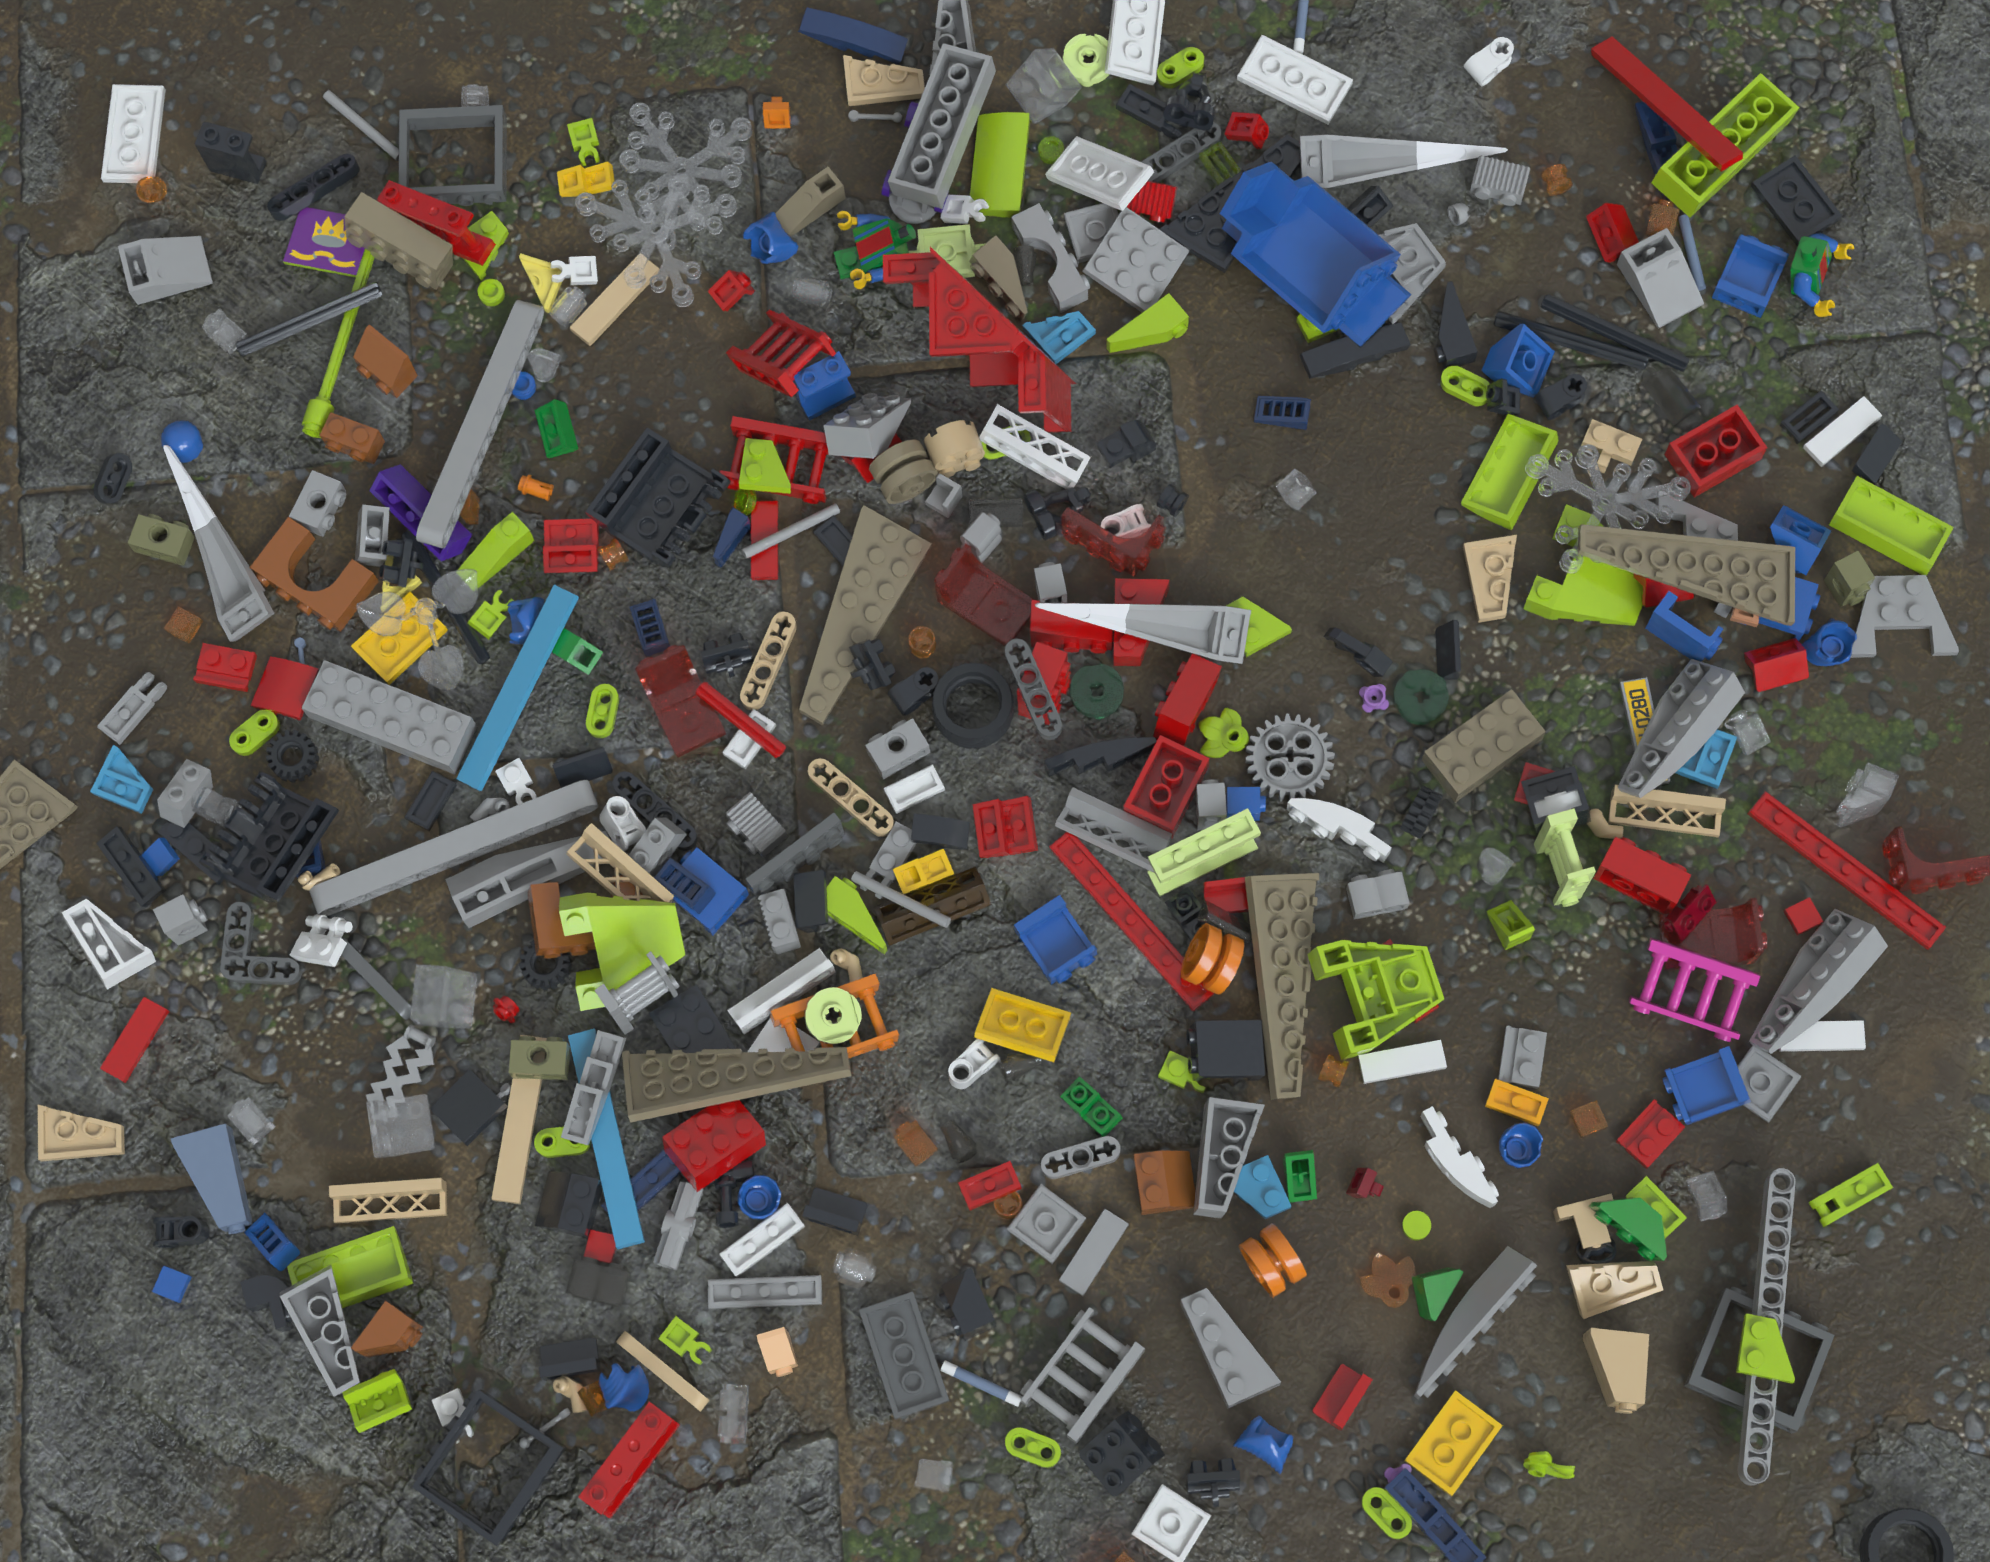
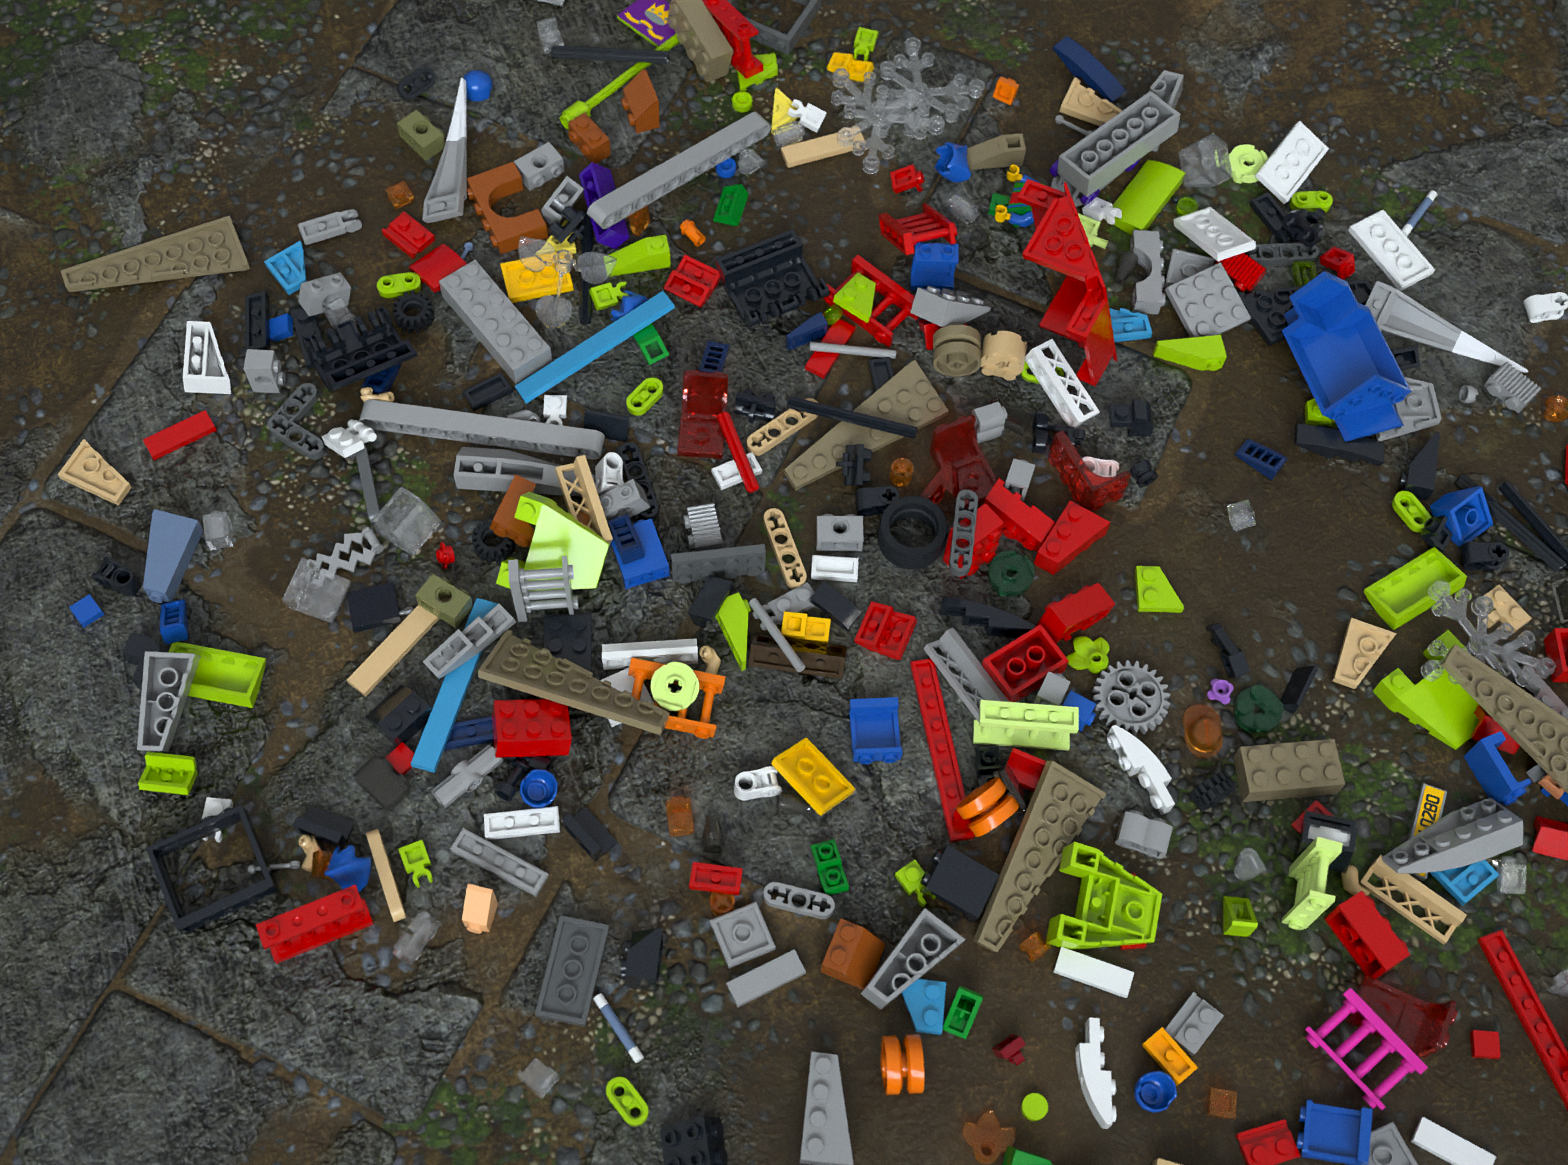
camera: 20 degrees right, 10 degrees down
tan fence [329,1178,447,1223] -> none
dark orange slope [351,1301,423,1357] -> none
lime plate [534,1127,592,1158] -> none
clear orange wheel [597,538,629,571] -> none
light grey brick [758,889,801,954] -> none
clear head [832,1247,876,1289] -> none
light grey panel [925,473,962,518] -> none
dark tan slope [969,236,1028,321] -> none
light grey fence [1020,1307,1145,1444] -> none
light grey plate [1035,603,1251,664] -> none
dark red hinge [1663,884,1717,942] -> none
light grey wedge [1749,909,1888,1054] -> none
none -> black axle [787,396,918,438]
none -> clear red slope [919,461,960,504]
none -> clear orange piece [1183,704,1223,758]

